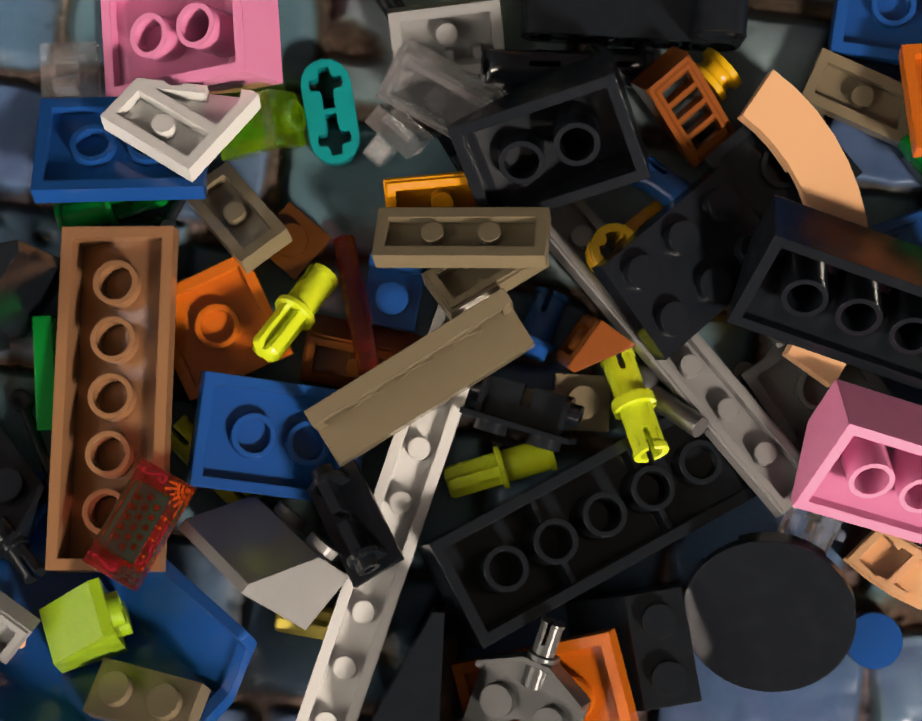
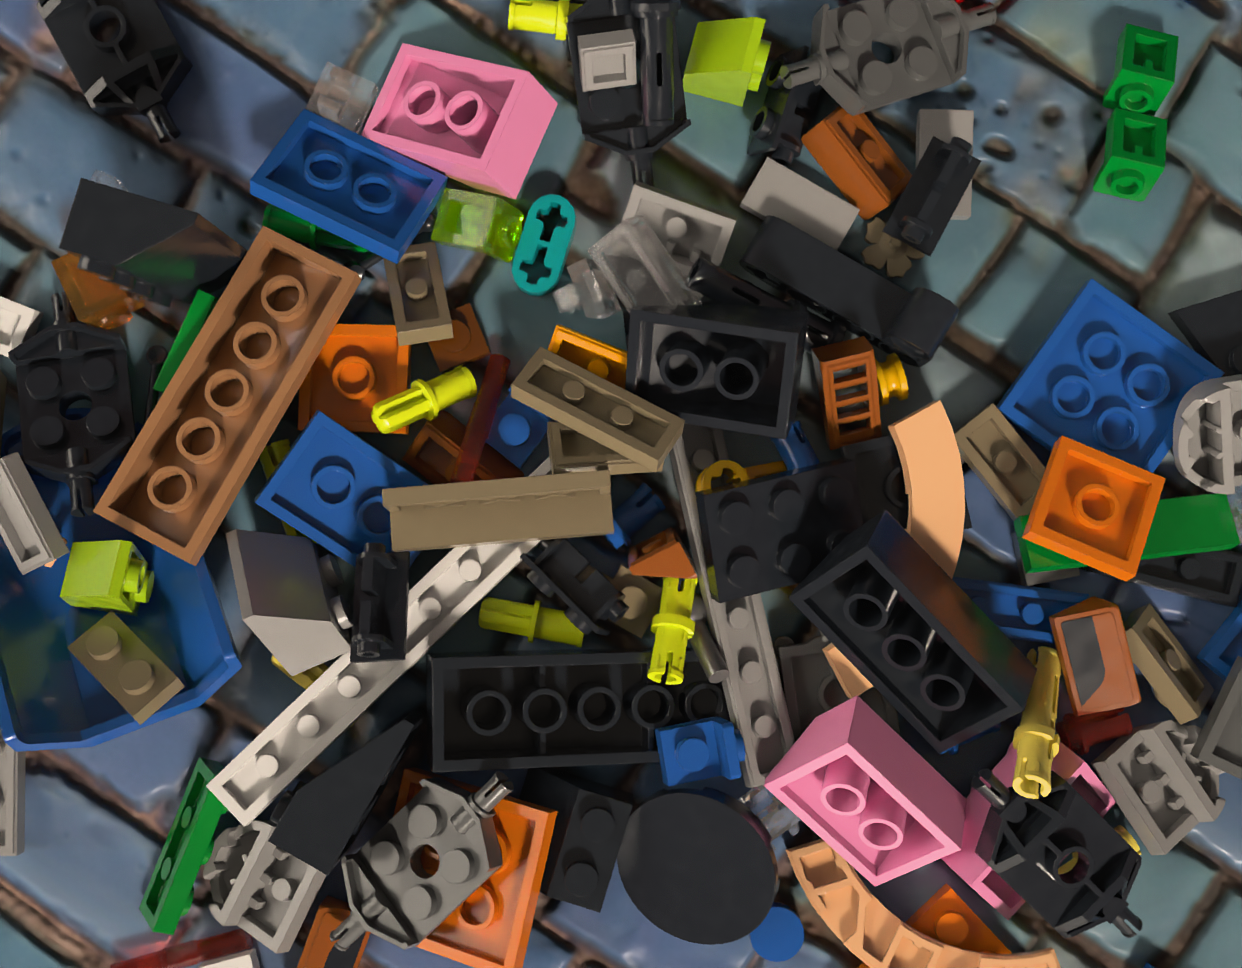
camera: 30 degrees right, 0 degrees up
clear red tile [83,458,197,591] -> none
white wing [100,78,261,183] -> none
none -> blue bracket [655,716,746,787]

